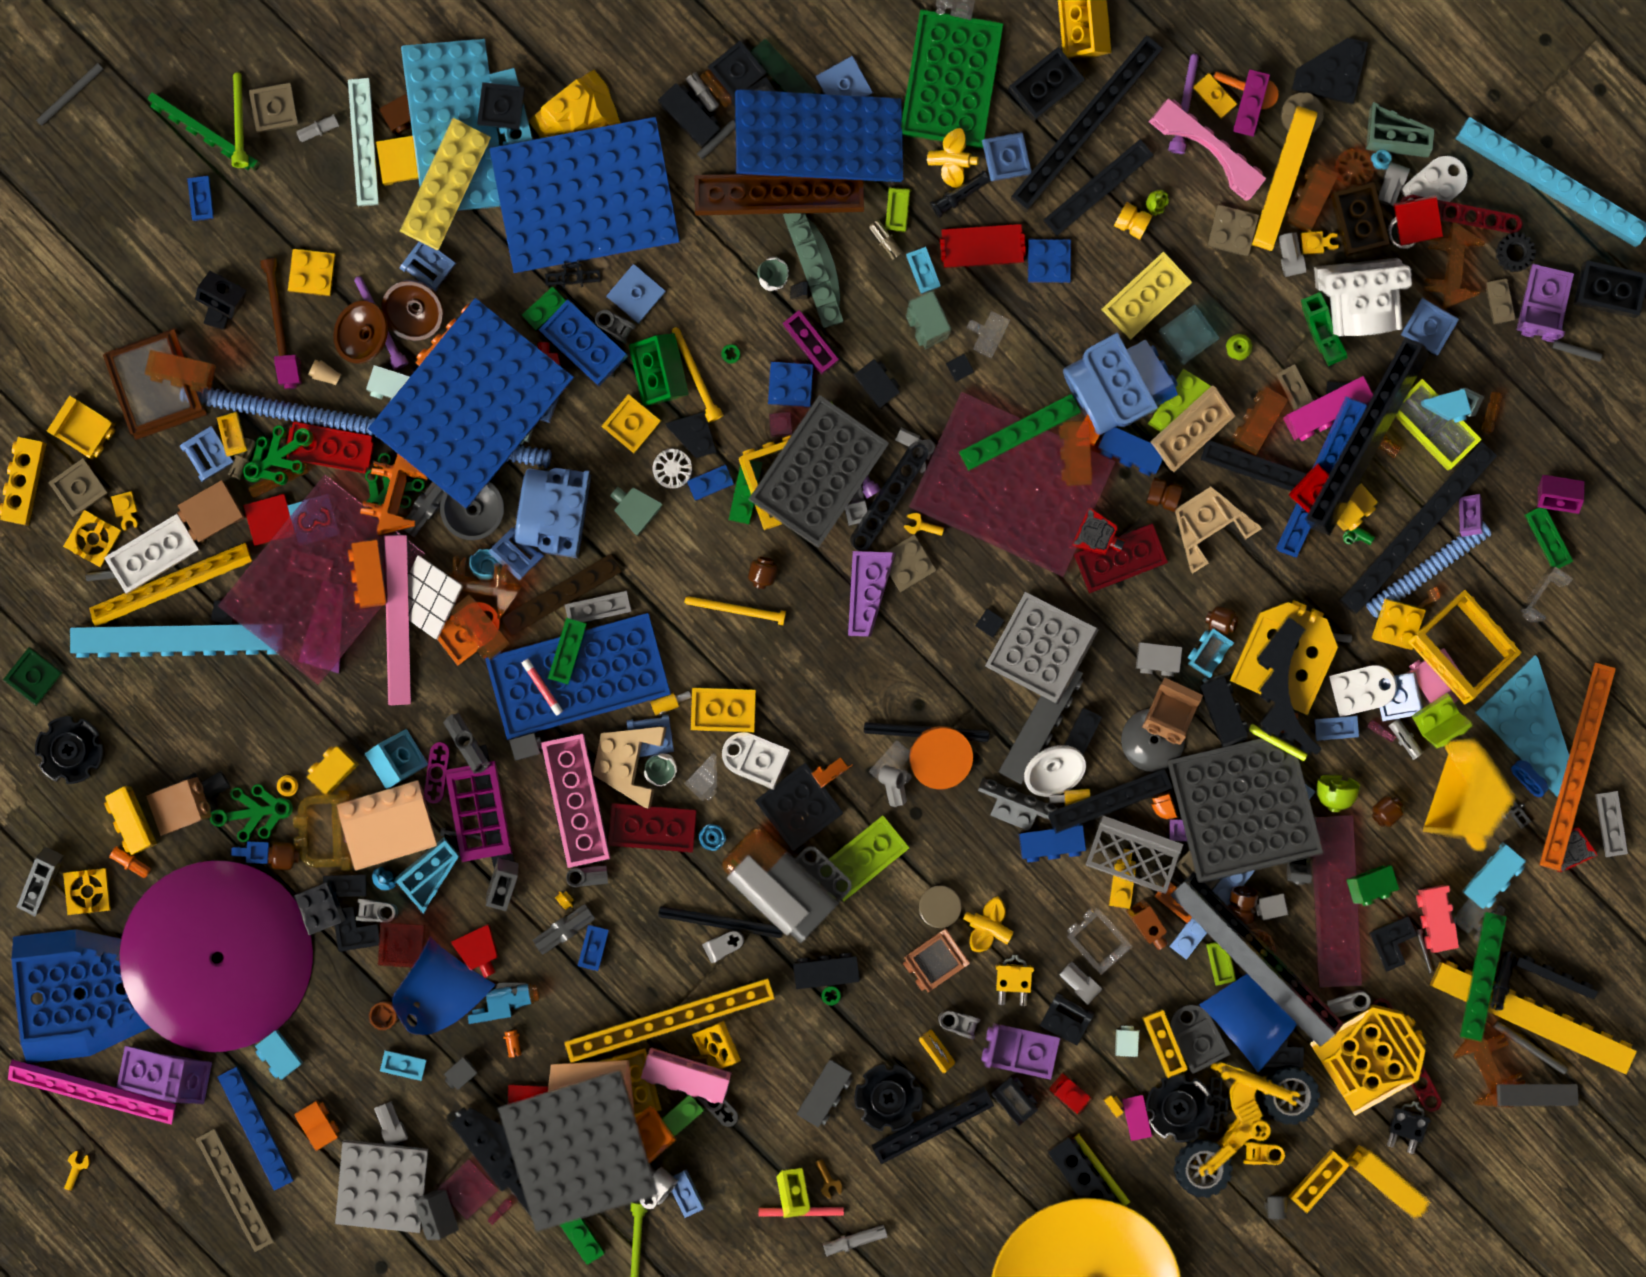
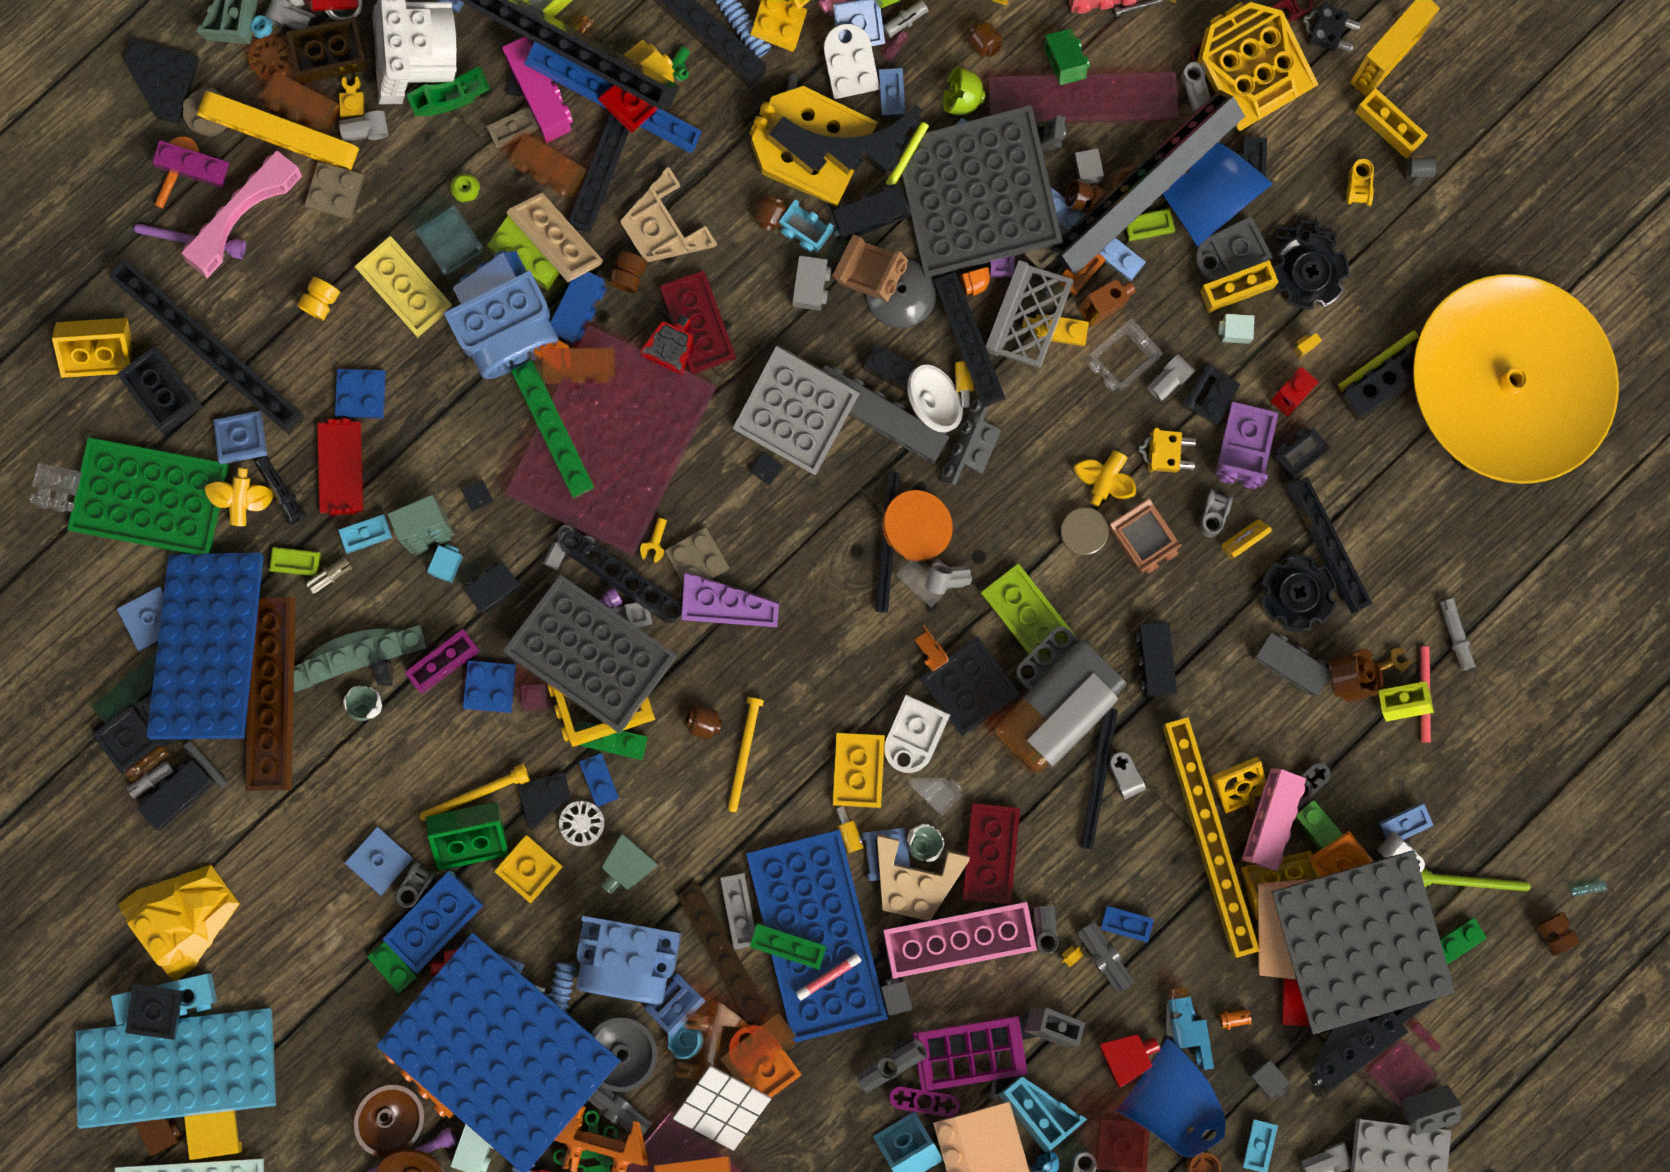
camera: 90 degrees left, 5 degrees down
bright pink tile [384,535,411,705] -> none
medium blue plate [399,241,456,292] -> none
light yellow plate [400,118,491,250] -> none
blue plate [489,117,679,273] -> none
black piece [545,260,601,289] -> none
dark azure plate [699,824,726,851] -> none
green bush [721,344,741,364] -> none
green bush [822,986,841,1005] -> none
clear plate [966,311,1010,358] -> none
blue brick [1018,825,1086,862] -> none
black plate [1043,139,1154,237] -> none
dark pink tile [1122,1095,1152,1141] -> none
lime plate [1146,190,1169,215] -> none
piece [1174,1062,1320,1198] -> none
yellow plate [1193,73,1237,119] -> none
black plate [1369,916,1417,972] -> none
none -> medium azure brick [427,544,463,584]
none -> reddish brown brick [1329,649,1383,703]

